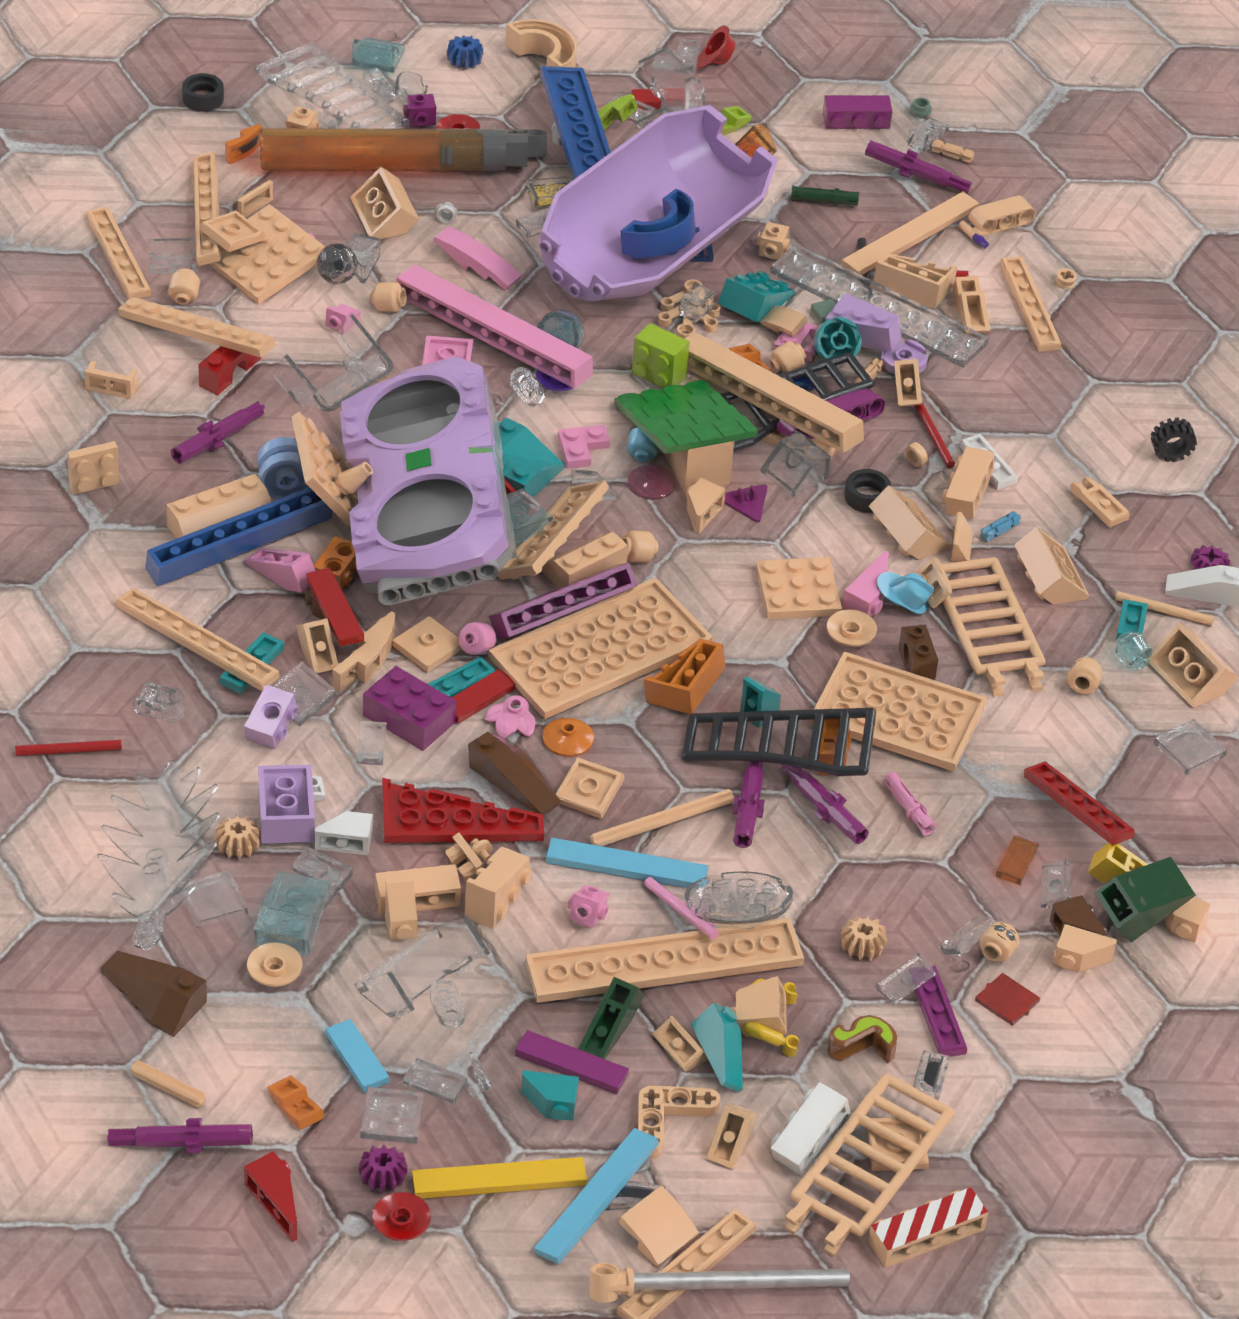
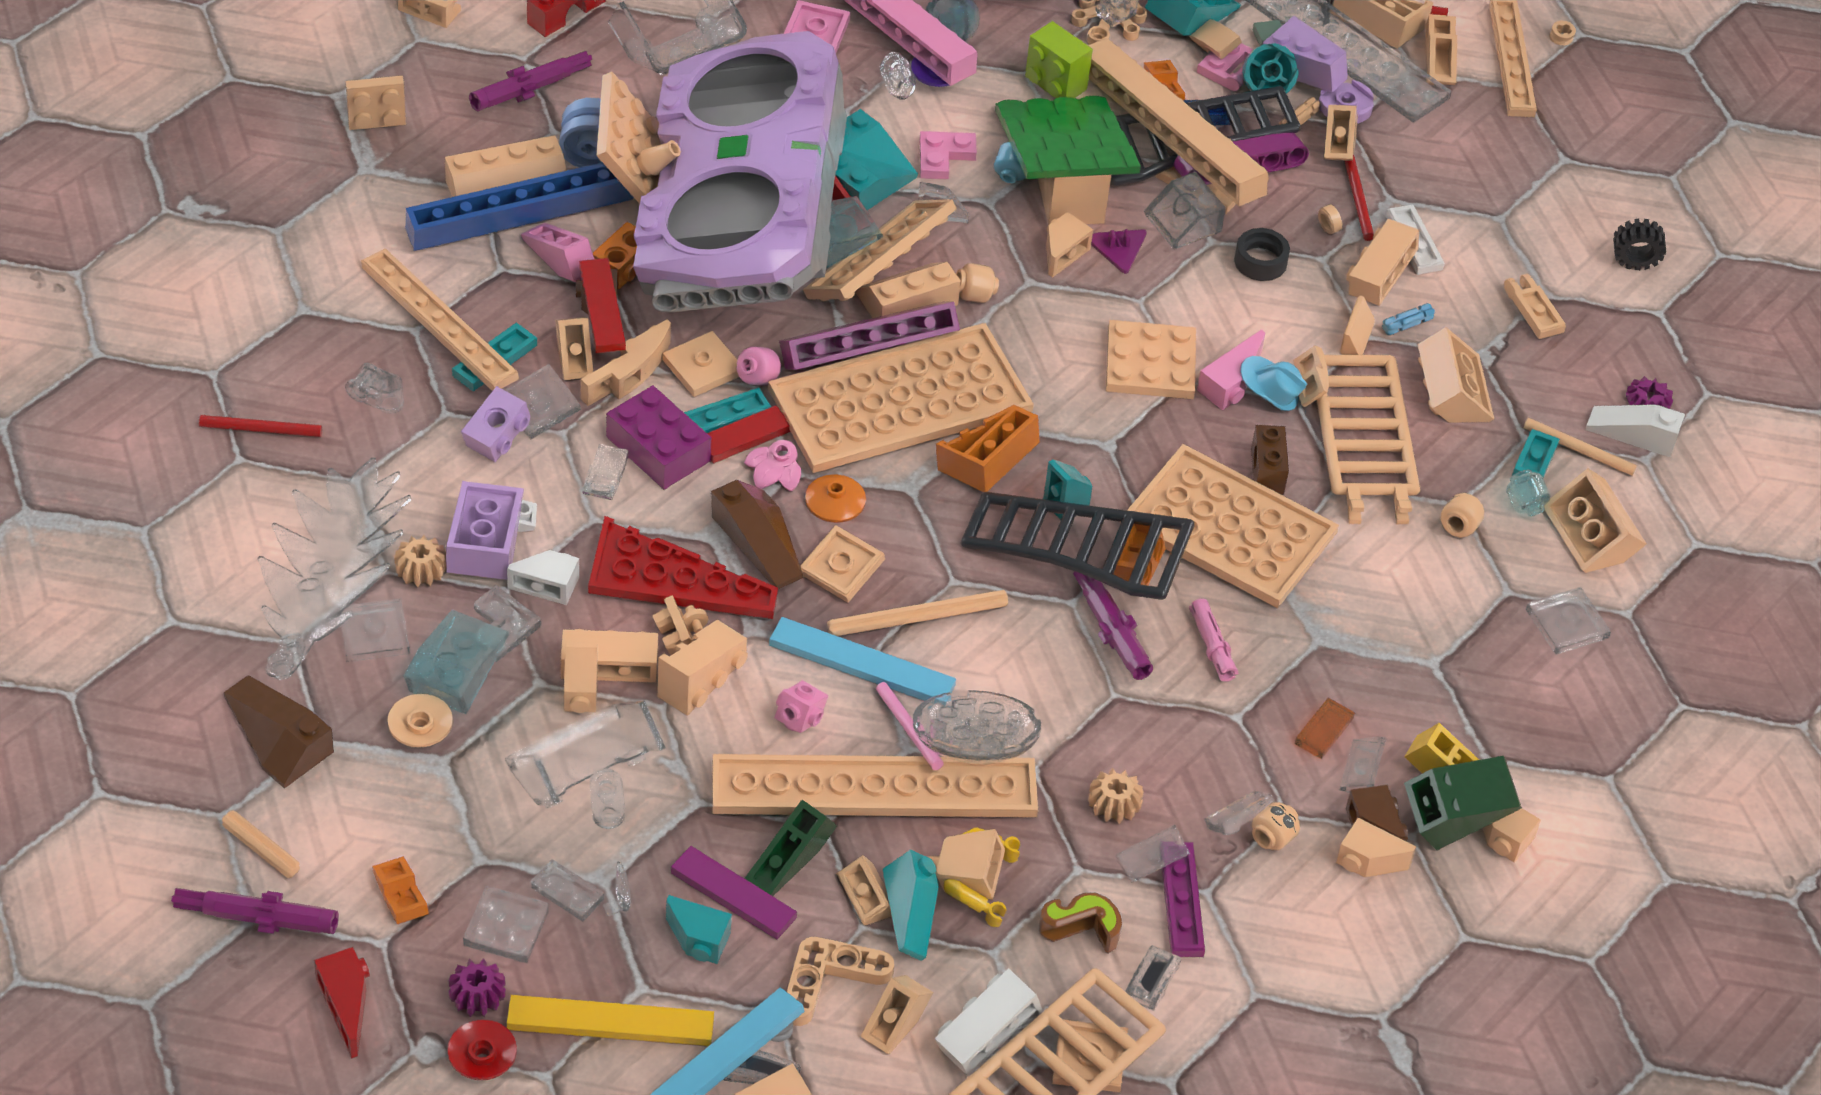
camera: 10 degrees right, 5 degrees up
medium azure tile [325,1019,389,1093] -> none
clear pink dish [628,465,676,500] -> none
magenta piece [732,762,765,848] -> none
light nougat head [770,341,806,373] -> none
light nougat dish [827,610,877,647] -> none
light nougat slope [869,485,952,559] -> none
clear red piece [975,972,1040,1026] -> none
red tile [1024,761,1135,846] -> none

